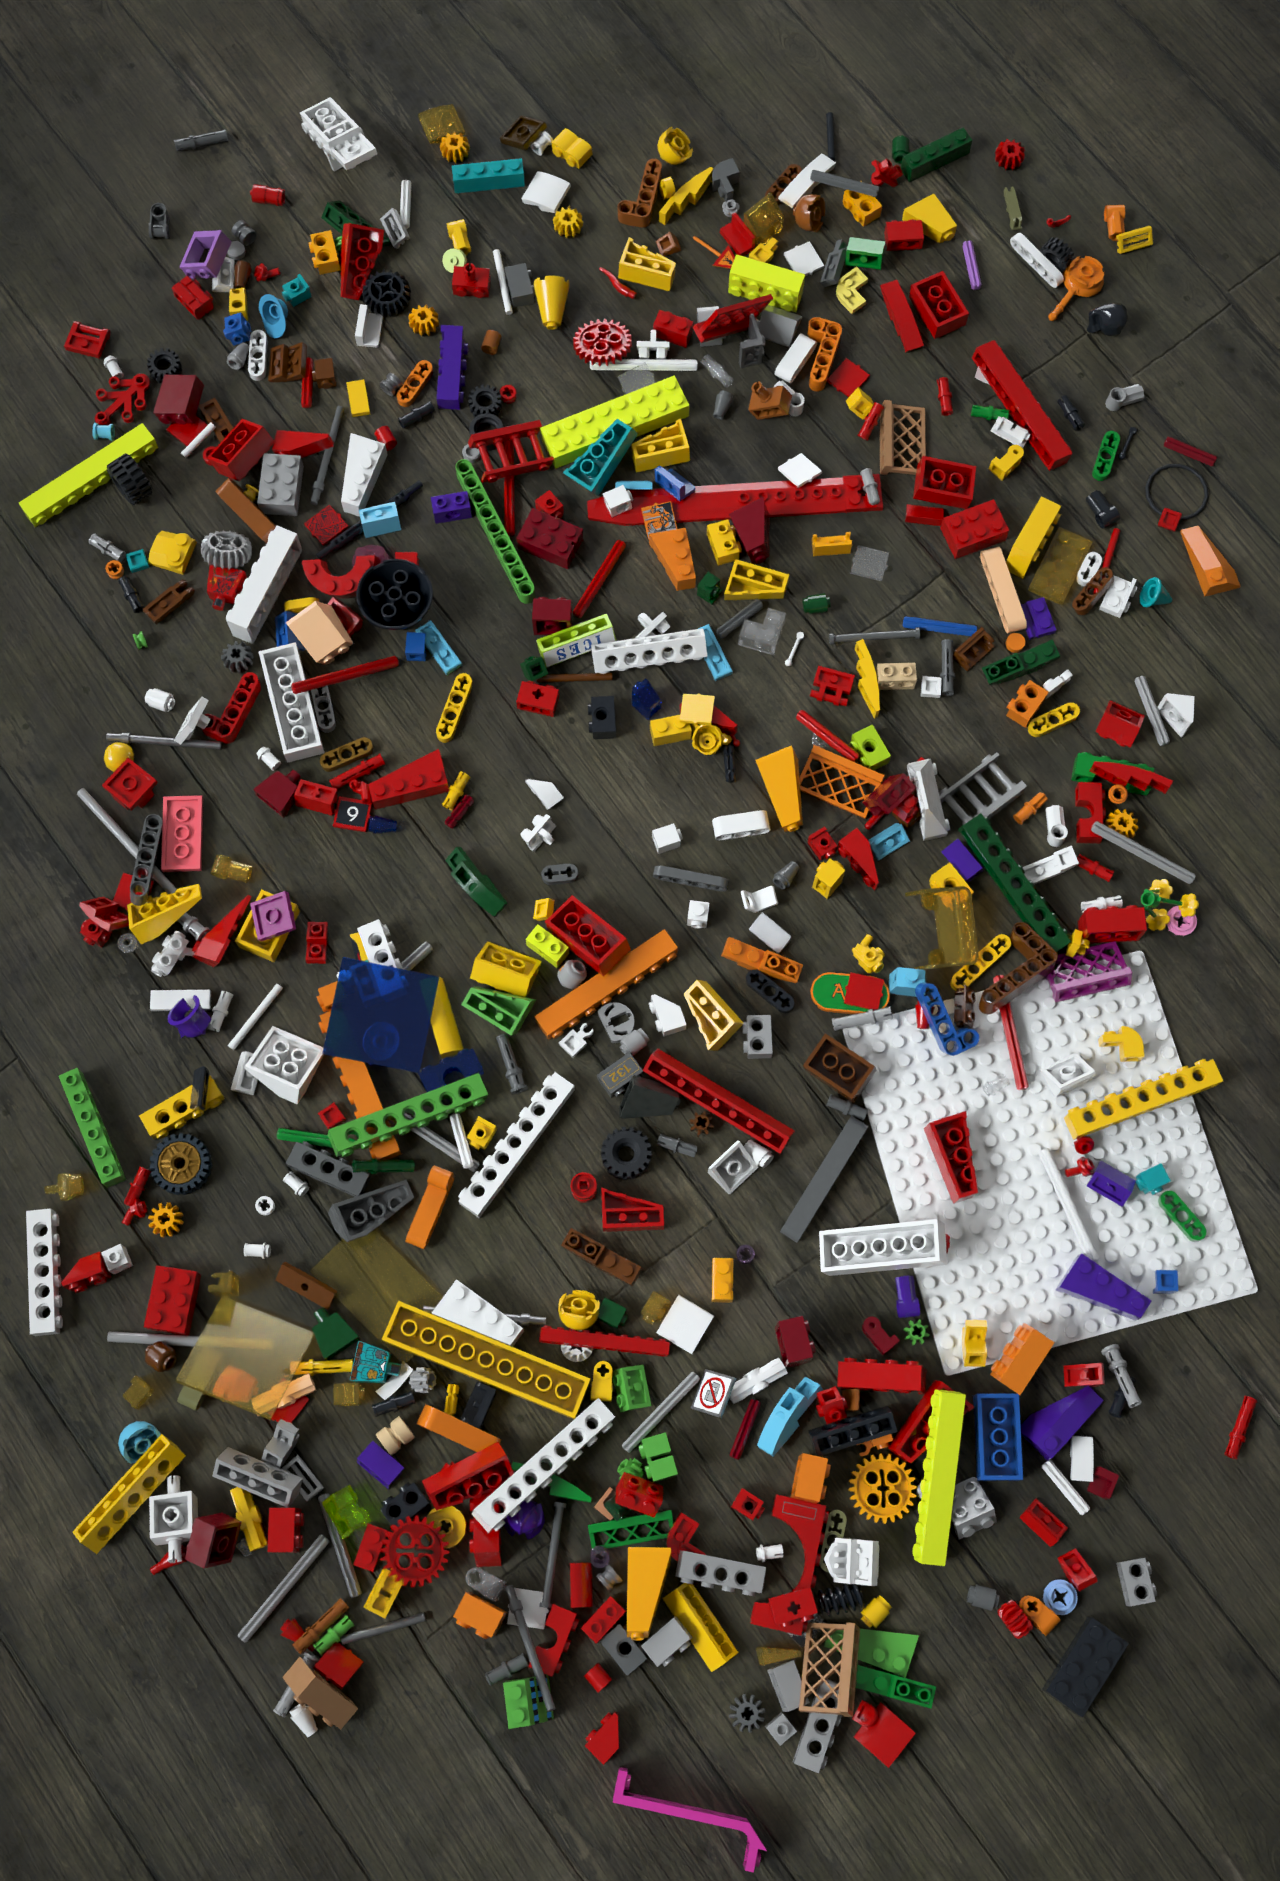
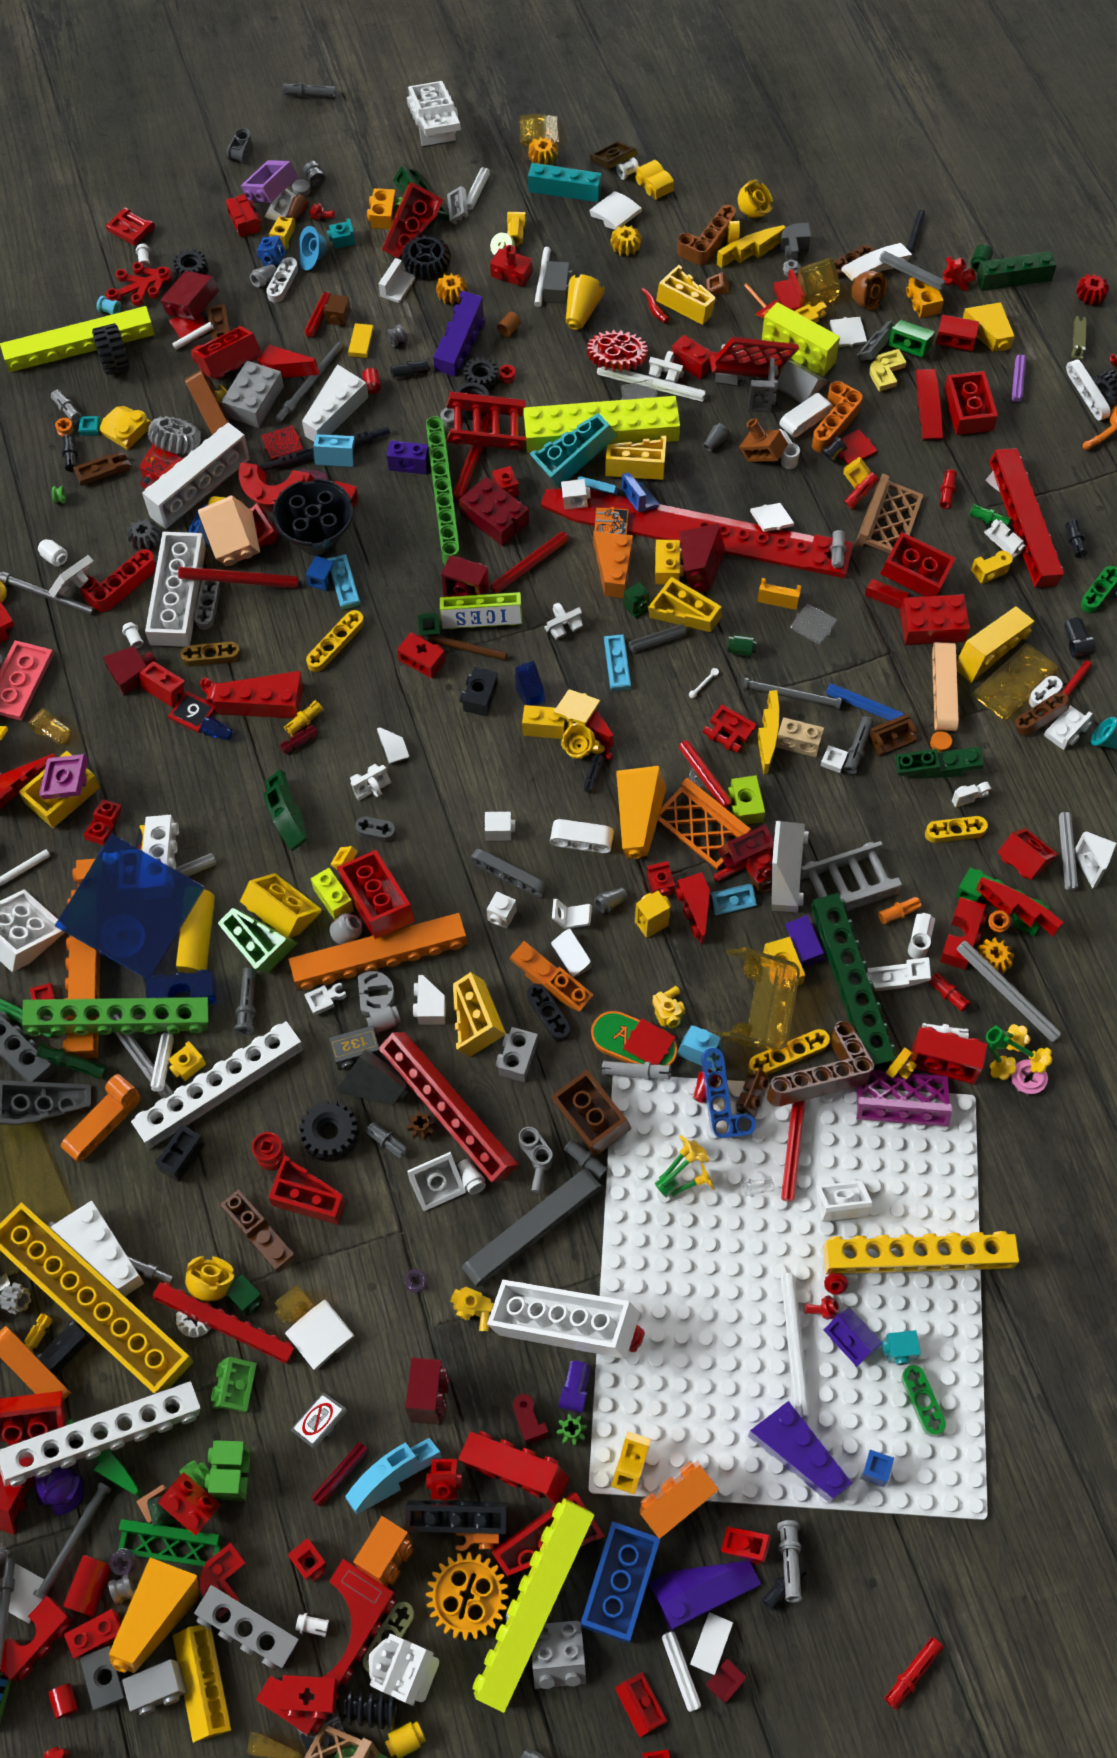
camera: 20 degrees right, 10 degrees down
red piece [250,184,285,206] -> none
reddish brown slope [268,342,307,382] -> none
red pin [329,753,385,789] -> none
orange beam [397,360,433,407] -> none
white brick [591,628,707,674] -> none
yellow piece [591,1361,613,1402] -> none
light grey axle [622,1372,700,1453] -> none
clear pin [700,354,734,388] -> none
light orange brick [712,1258,733,1303] -> none
white piece [729,1358,787,1404] -> none
clear brick [738,608,786,655] -> none
dark orange slope [842,1389,860,1412] -> none
red wedge [924,1111,978,1204] -> none
orange brick [1006,680,1049,728] -> none
dark purple plate [1021,597,1056,640] -> none
yellow brick [1098,1026,1144,1062] -> none
none -> black brick [155,1125,205,1182]
none -> yellow piece [450,1287,494,1332]
none -> light grey beam [519,1127,553,1193]
none -> plant [655,1135,715,1198]
none -> black bush [822,436,848,463]

